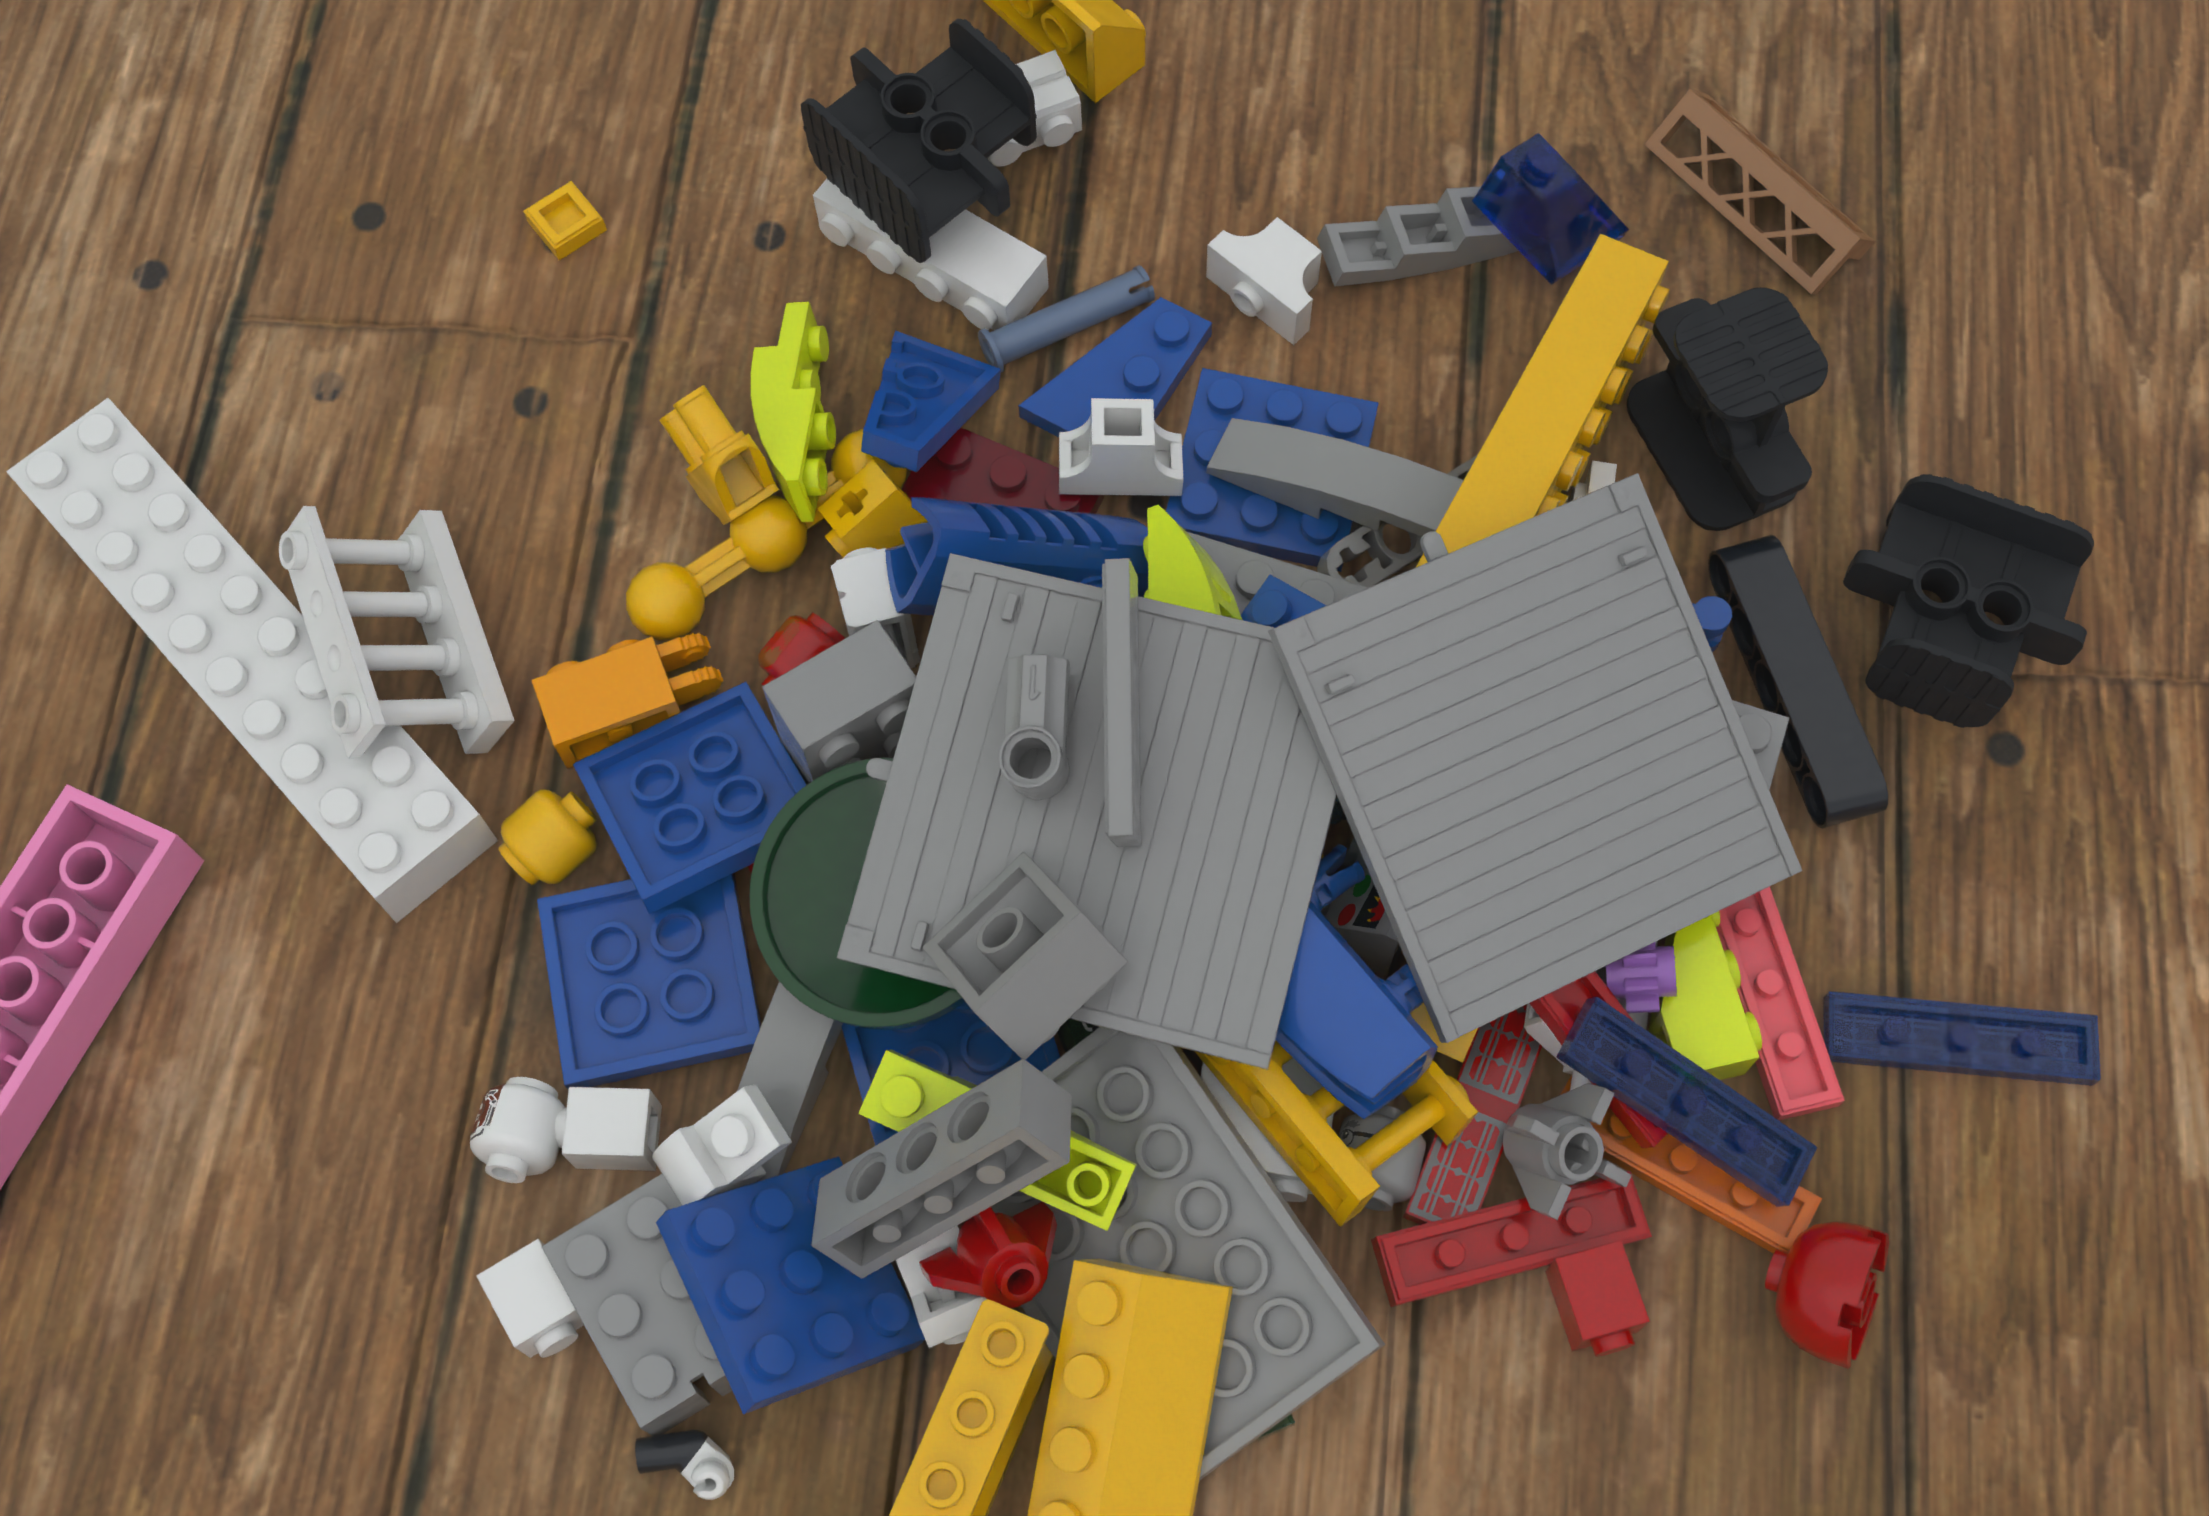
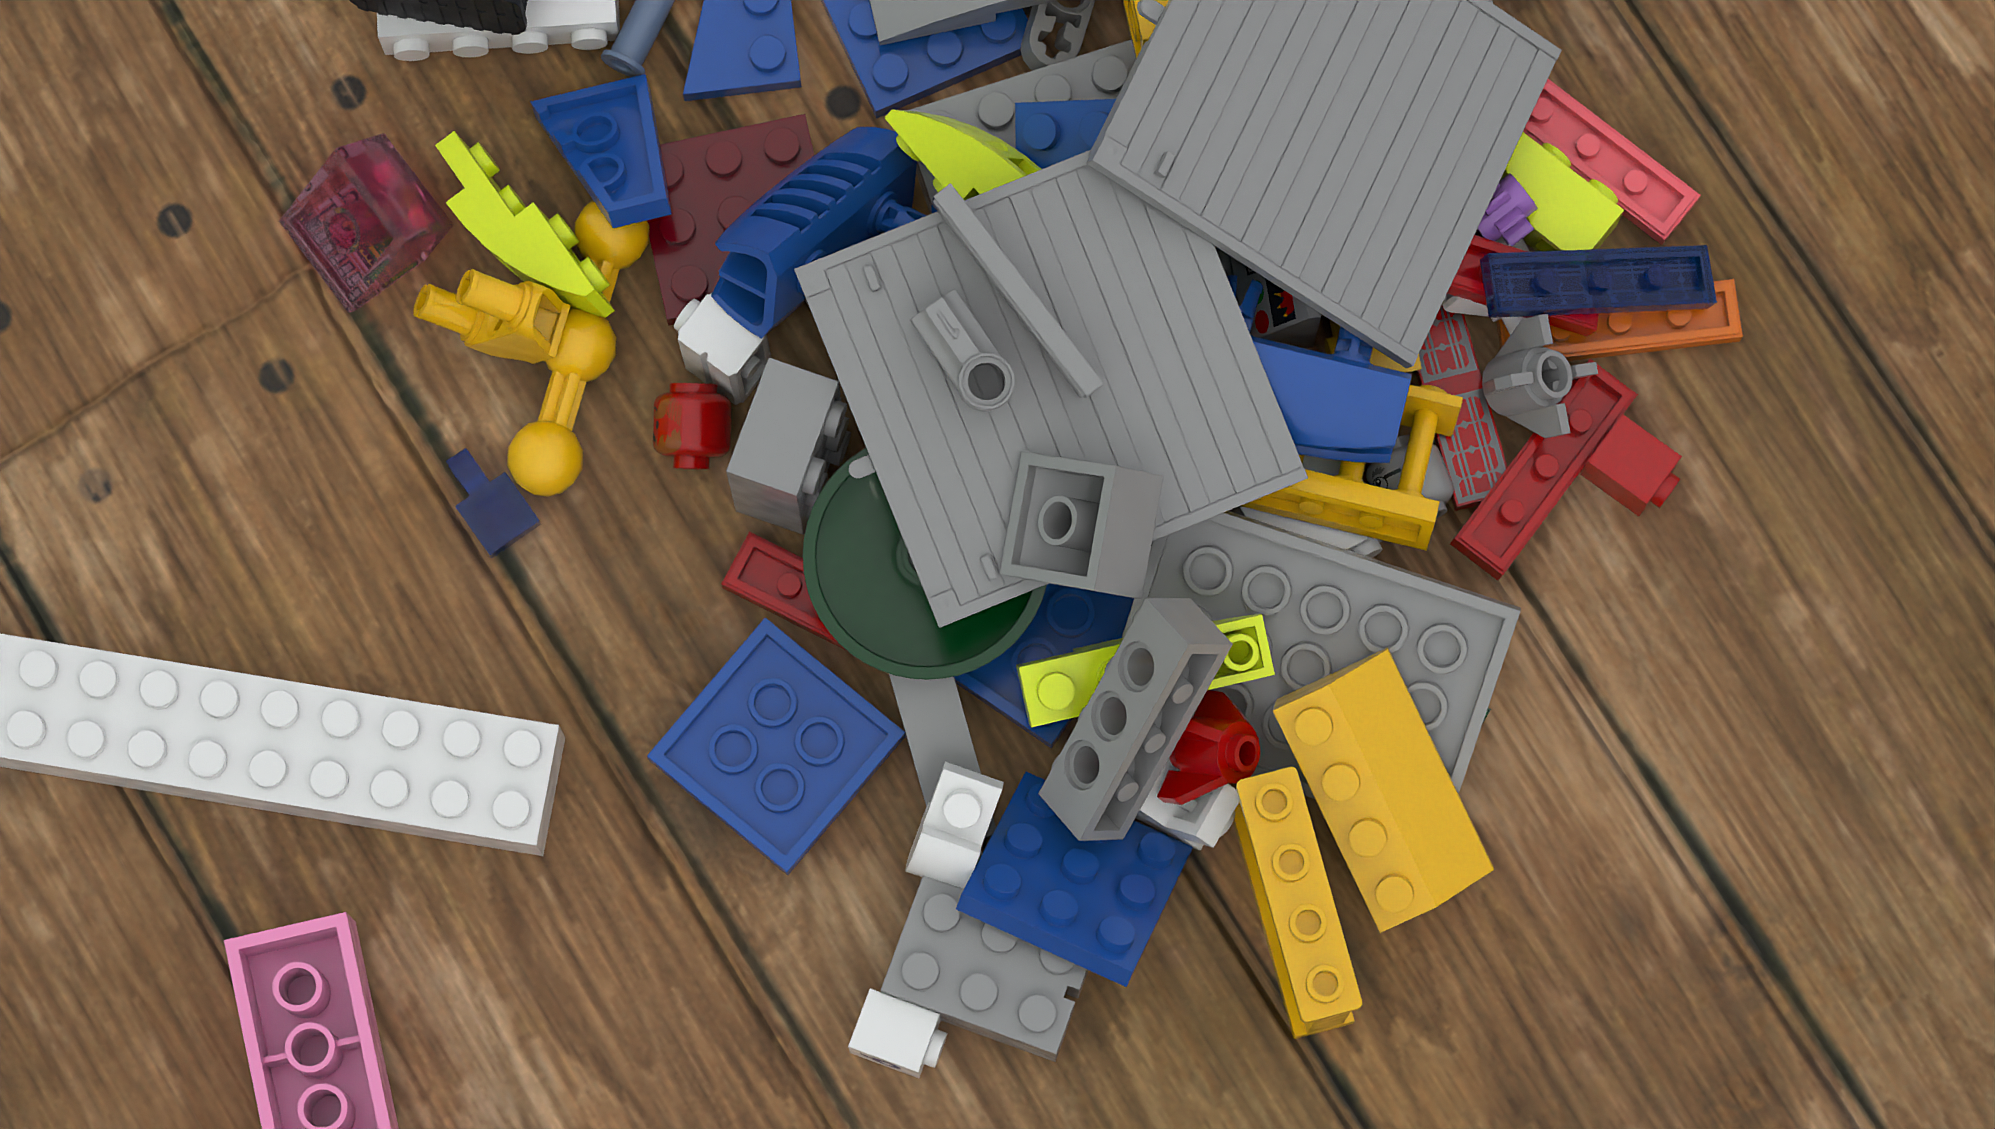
camera: 40 degrees left, 10 degrees up
white fence [279,506,515,759] -> none
white head [470,1077,565,1183] -> none
yellow head [498,789,597,885] -> none
yellow tile [523,181,607,261] -> none
light orange hinge [531,632,723,769] -> none
white brick [555,1087,662,1171] -> none
blue plate [573,682,806,914] -> none
arm [635,1430,734,1500] -> none
yellow brick [818,459,928,558] -> none
white brick [1059,398,1183,496] -> none
red cylinder [1765,1221,1889,1369] -> none
clear blue tile [1823,991,2101,1086] -> none
none -> clear pink slope [279,133,454,313]
none -> clear blue plate [446,448,541,559]

